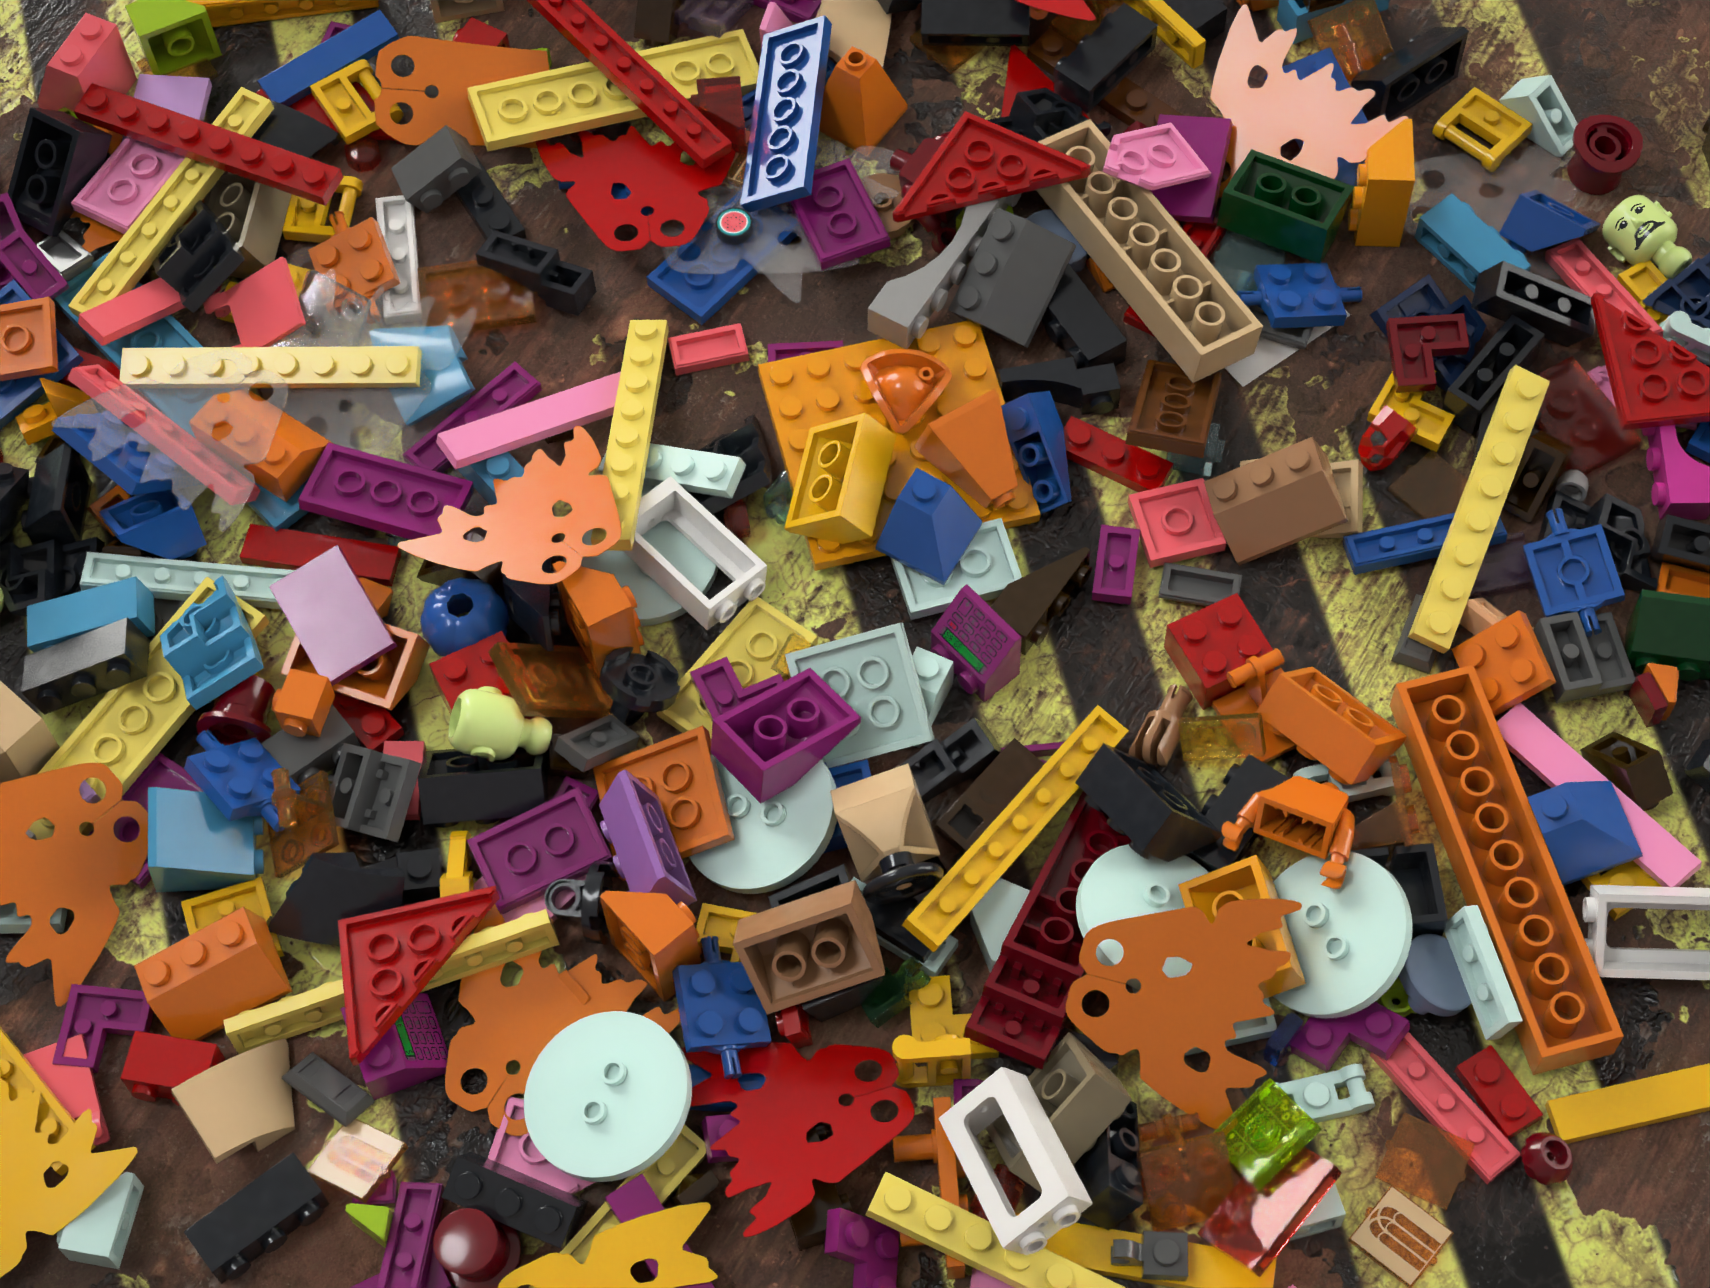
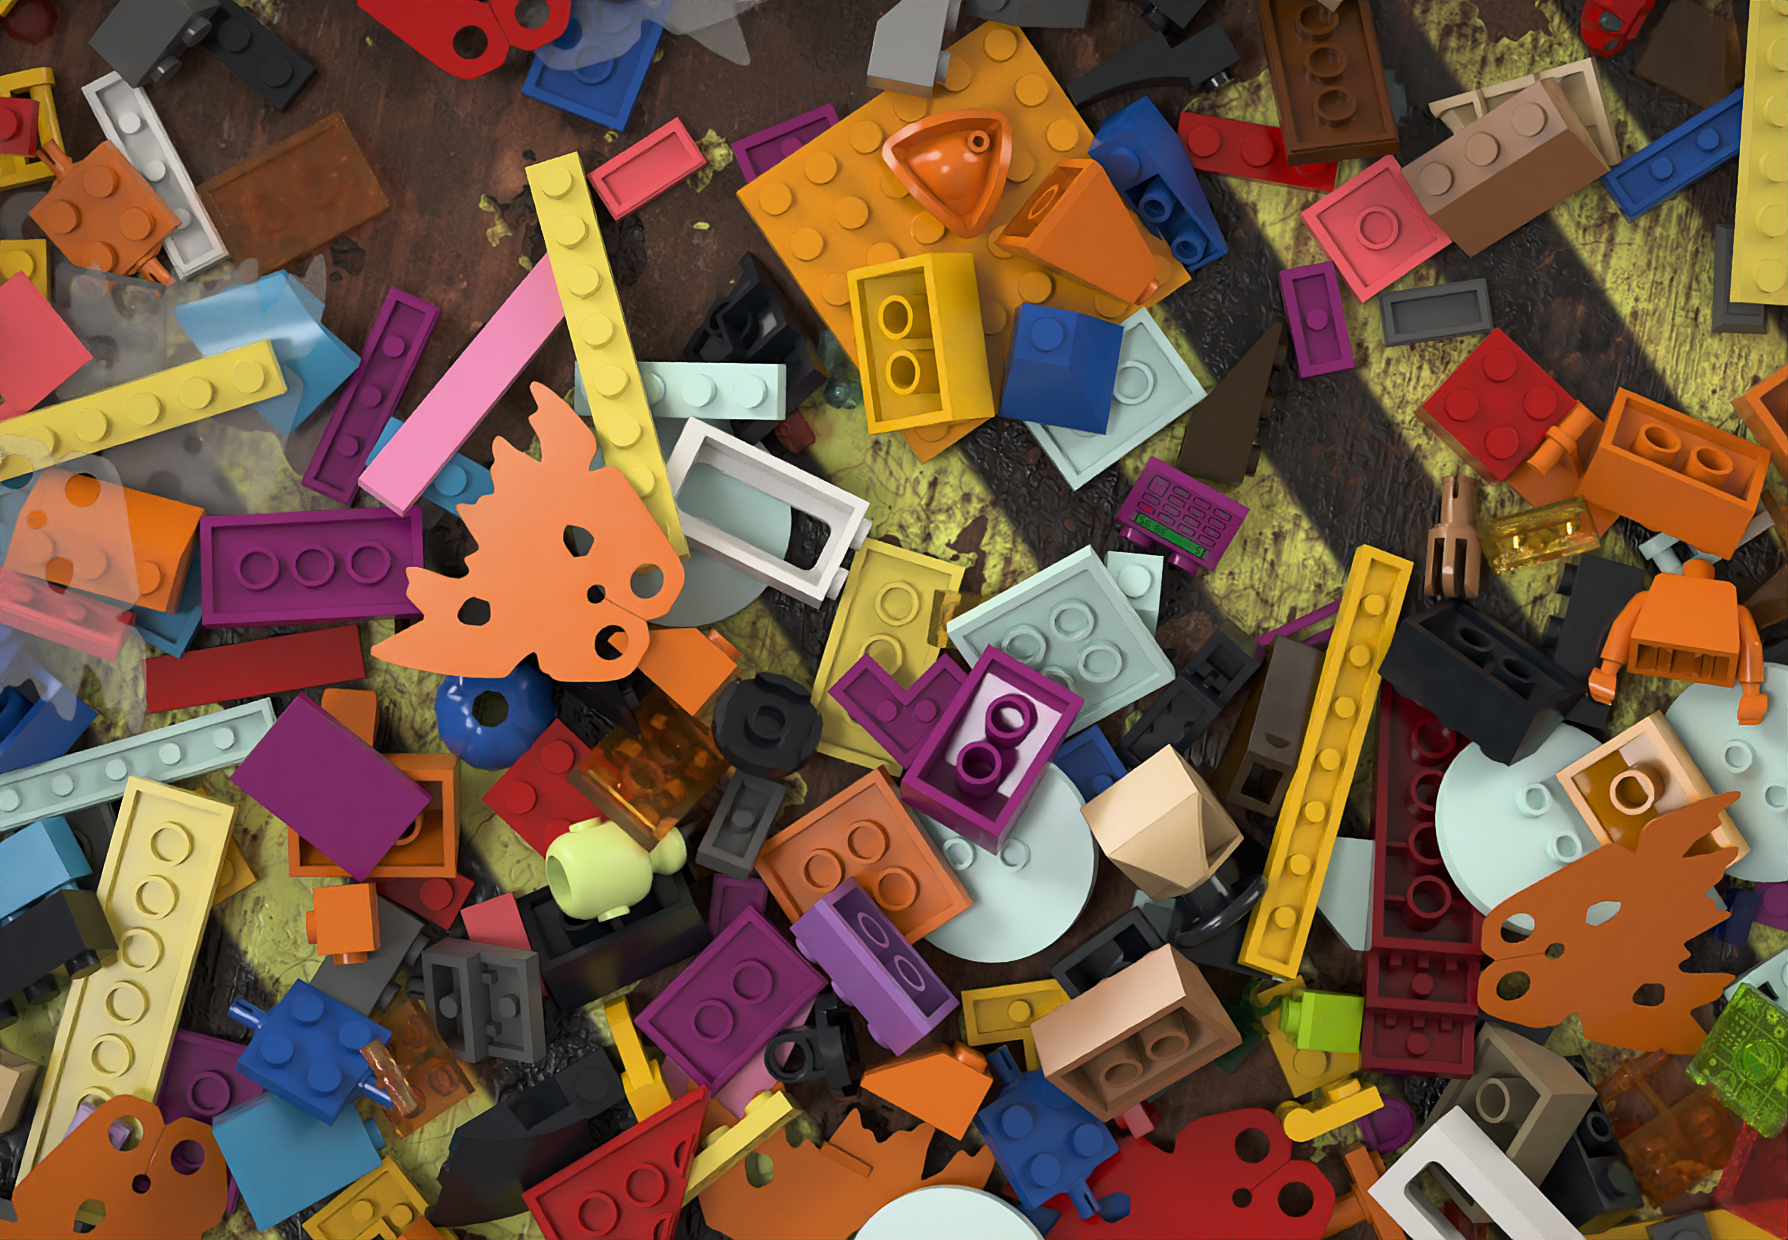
camera: 25 degrees left, 25 degrees up
dark azure slope [160,575,264,710] -> none
dark red piece [196,675,276,745] -> none
black slope [475,230,597,316] -> none
none -> lime slope [1278,986,1365,1053]

